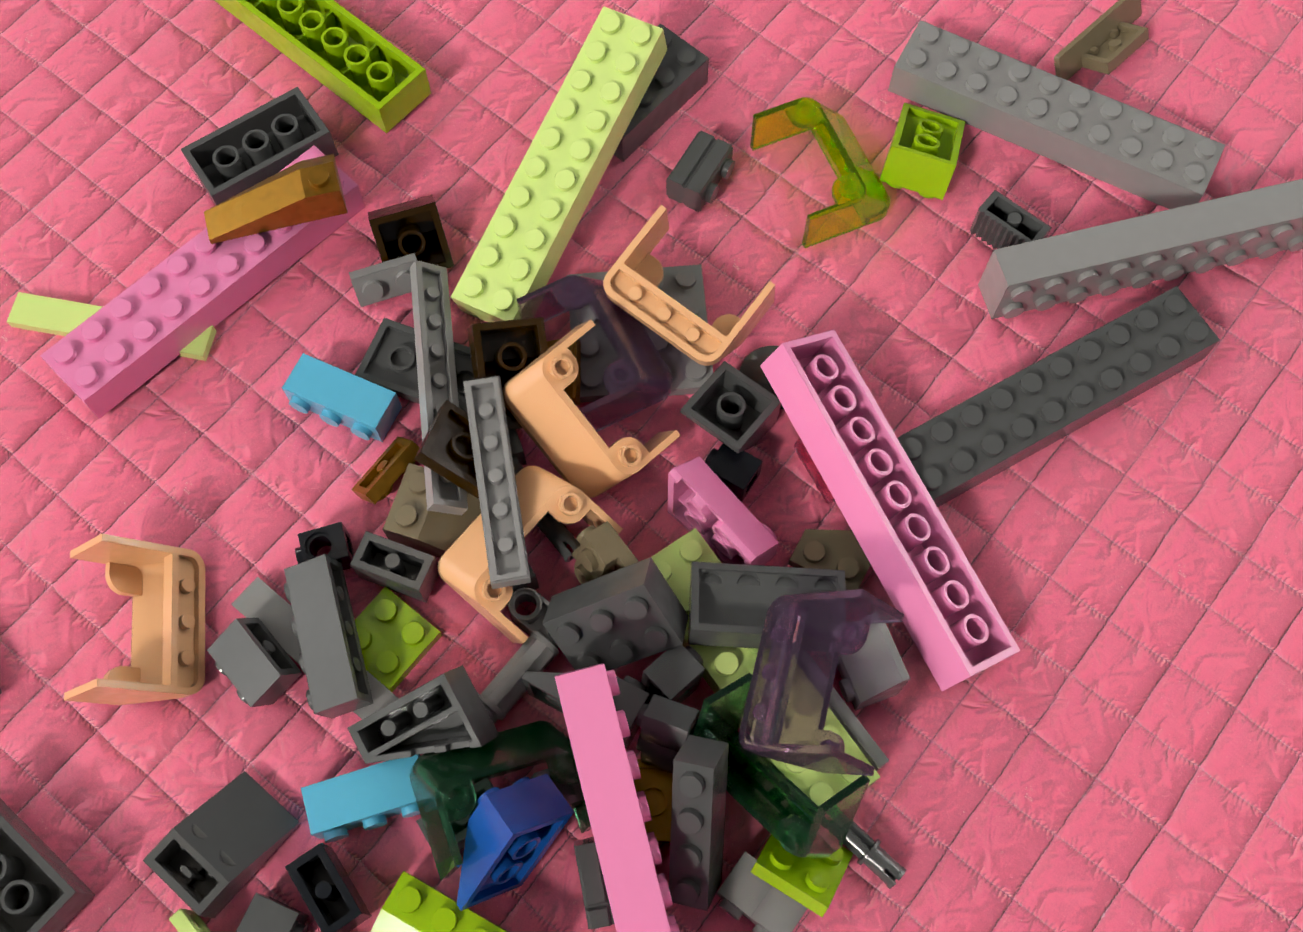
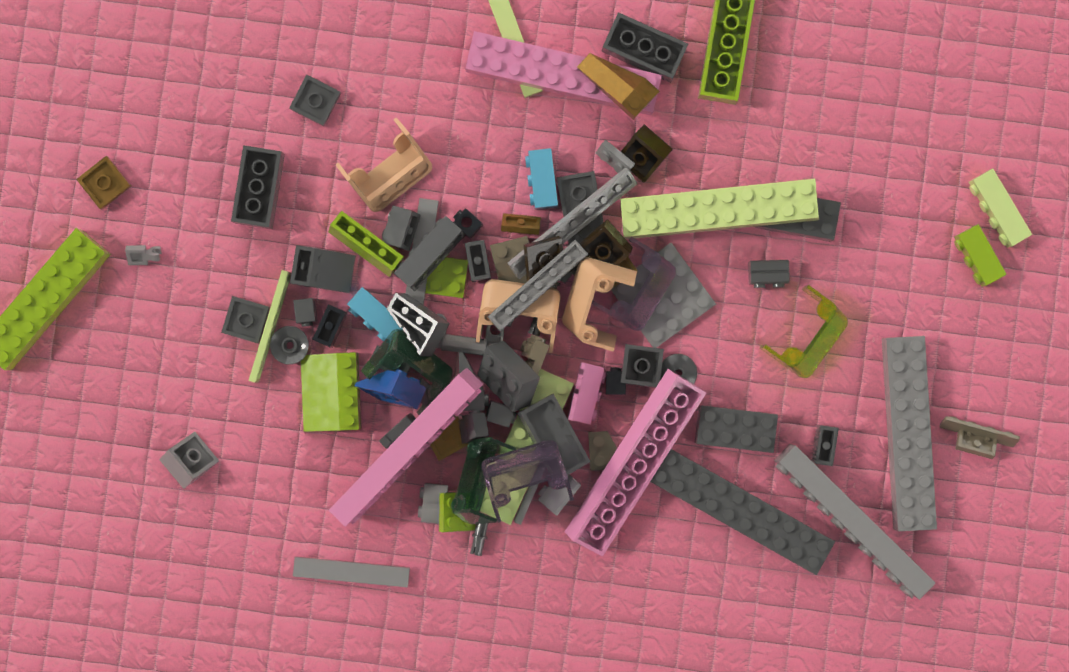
camera: 60 degrees right, 20 degrees up
light nougat windscreen [603,205,775,366] -> none
dark grey brick [669,735,729,911] -> none
lime slope [880,102,965,200] -> none
none -> lime brick [328,211,404,277]
none -> dark grey brick [695,405,778,453]

